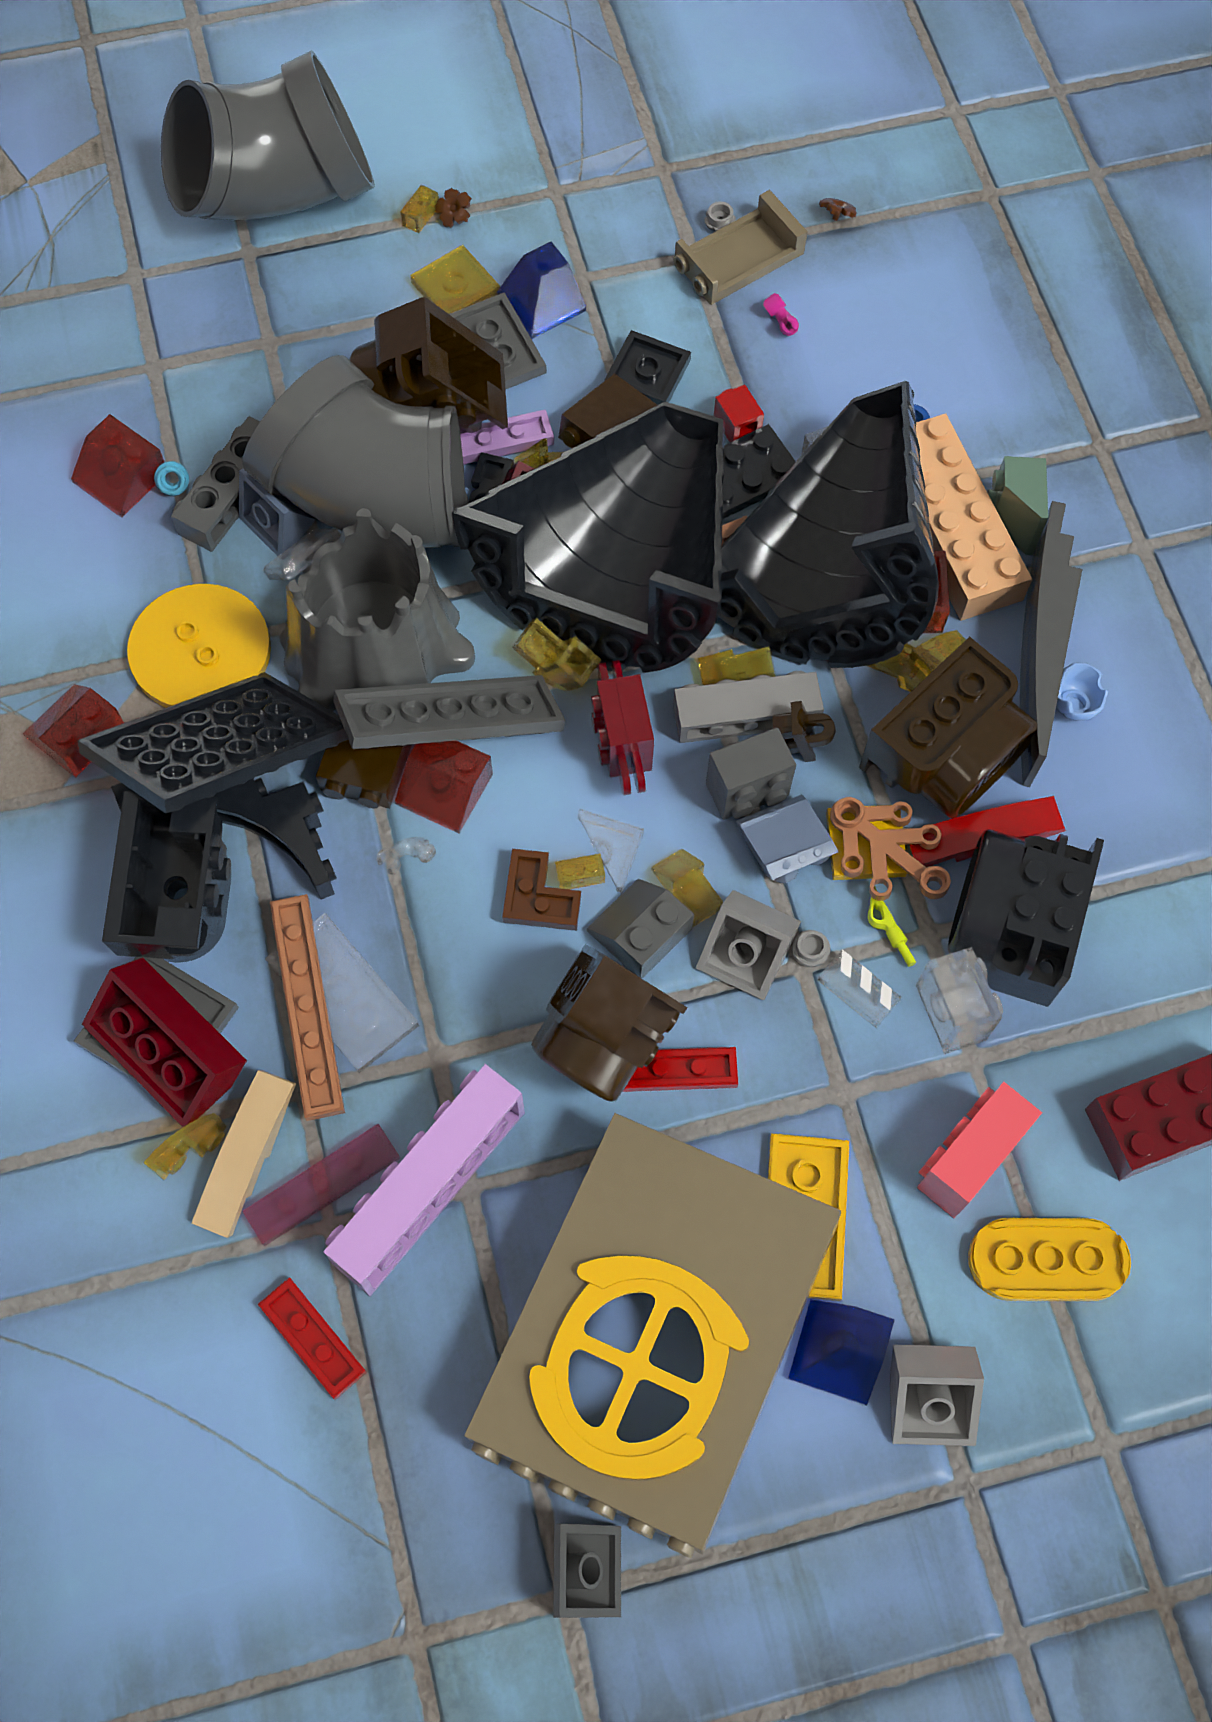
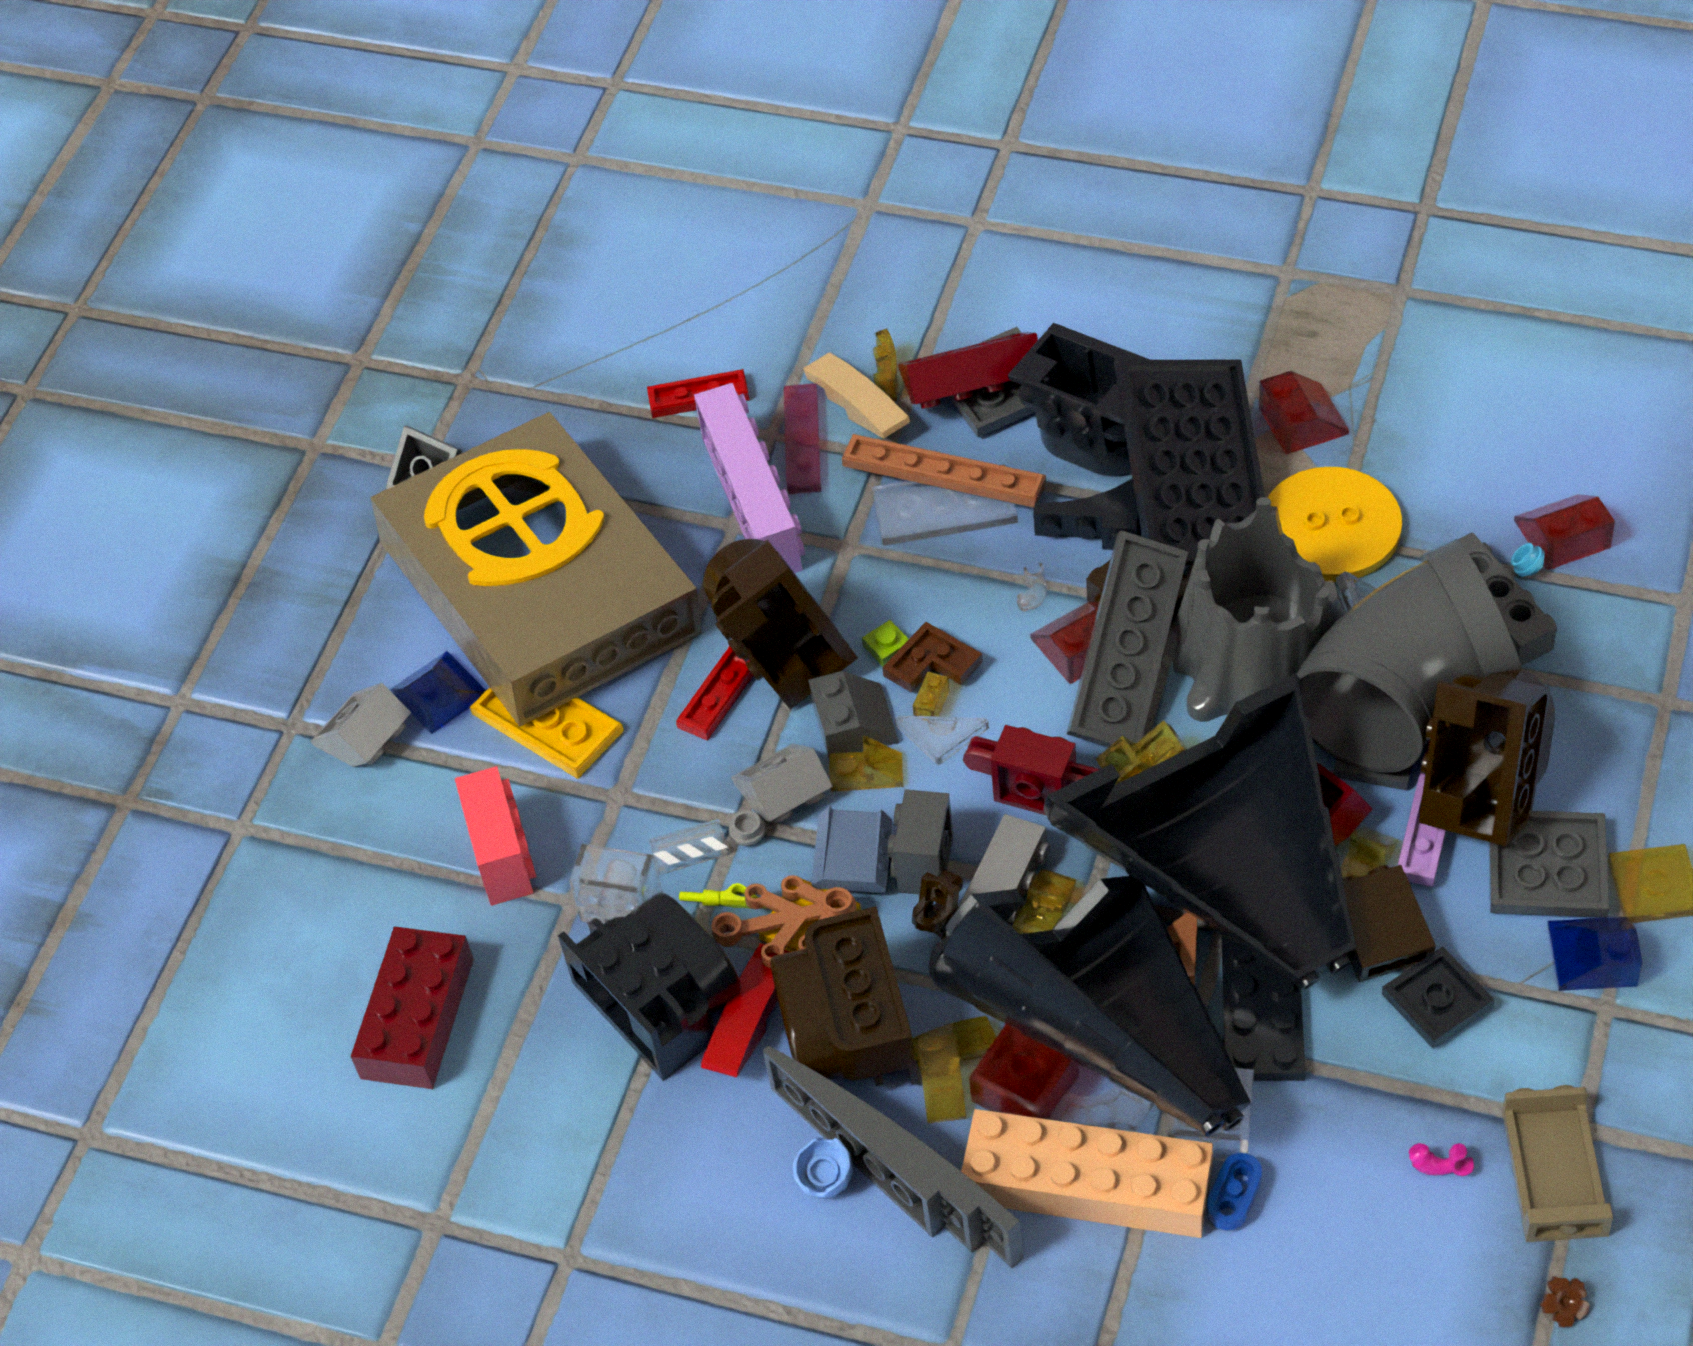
camera: 130 degrees right, 15 degrees down
black plate [469,452,514,503] -> none
light grey plate [704,202,736,232] -> none
red brick [713,384,764,442] -> none
yellow tile [968,1218,1131,1301] -> none
sand green slope [987,456,1048,555] -> none
none -> lime plate [862,620,909,666]

